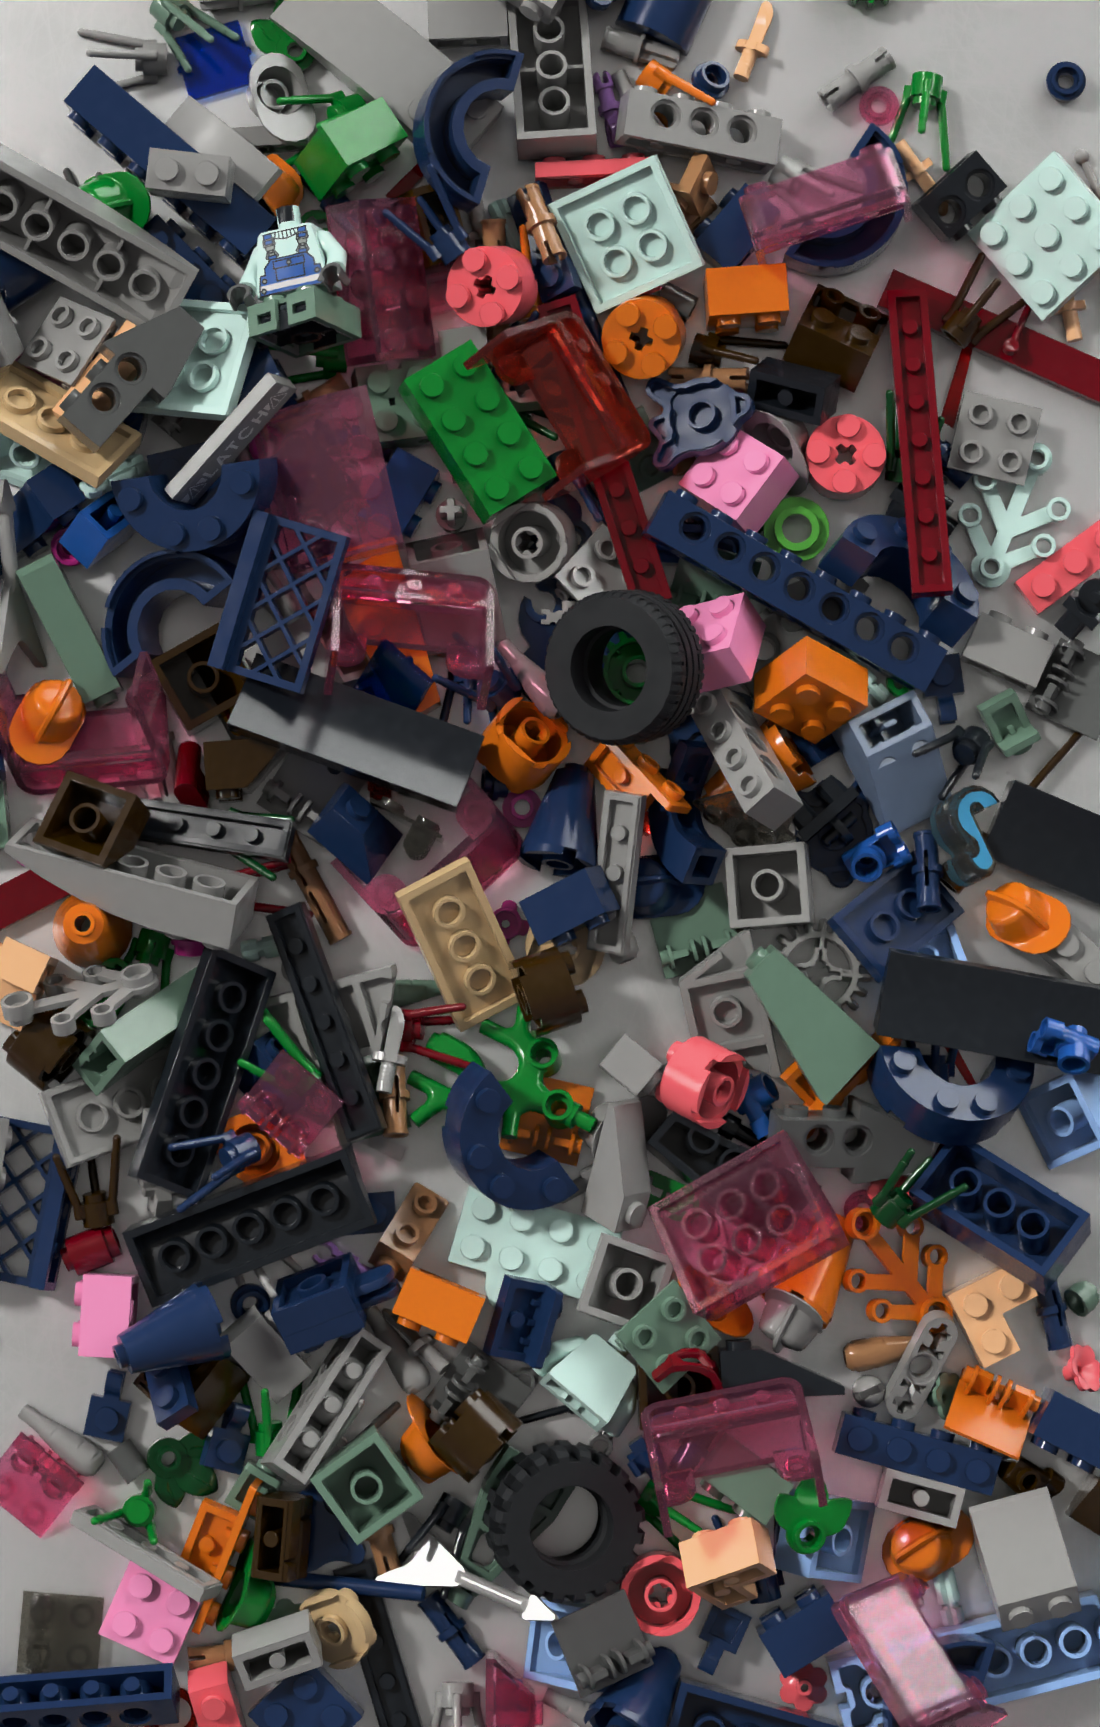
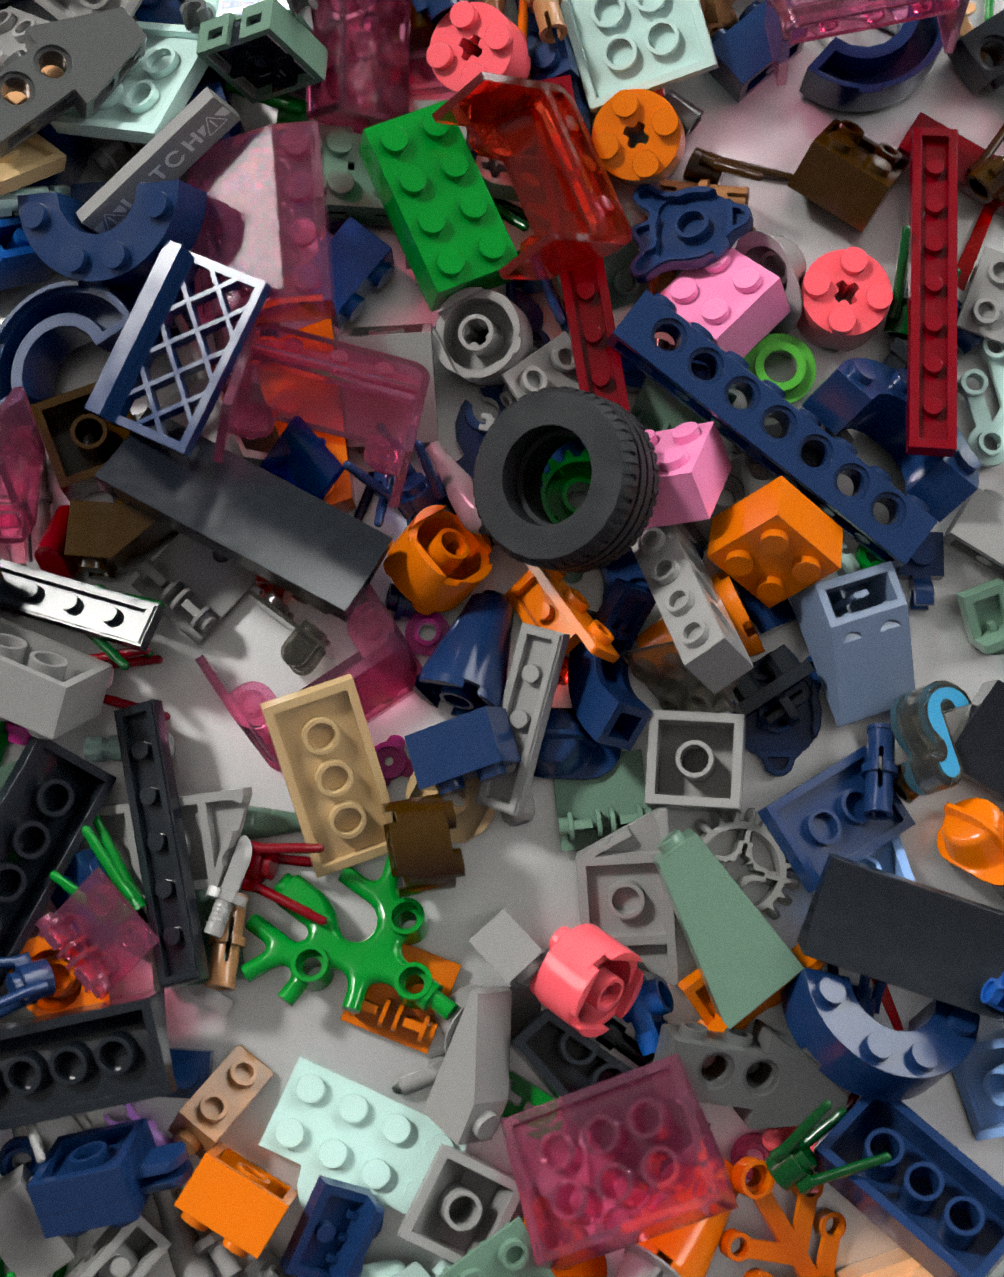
camera: 10 degrees right, 5 degrees down
medium nougat pin [287,830,353,946] -> none
dark blue slope [307,782,404,885] -> none
light grey axle [436,498,468,533] -> none
dark blue brick [442,1061,579,1210] -> none
orange brick [703,263,789,336] -> none
black brick [747,357,841,426] -> none
blue plate [841,820,913,883] -> none
black plant [912,725,995,801] -> none

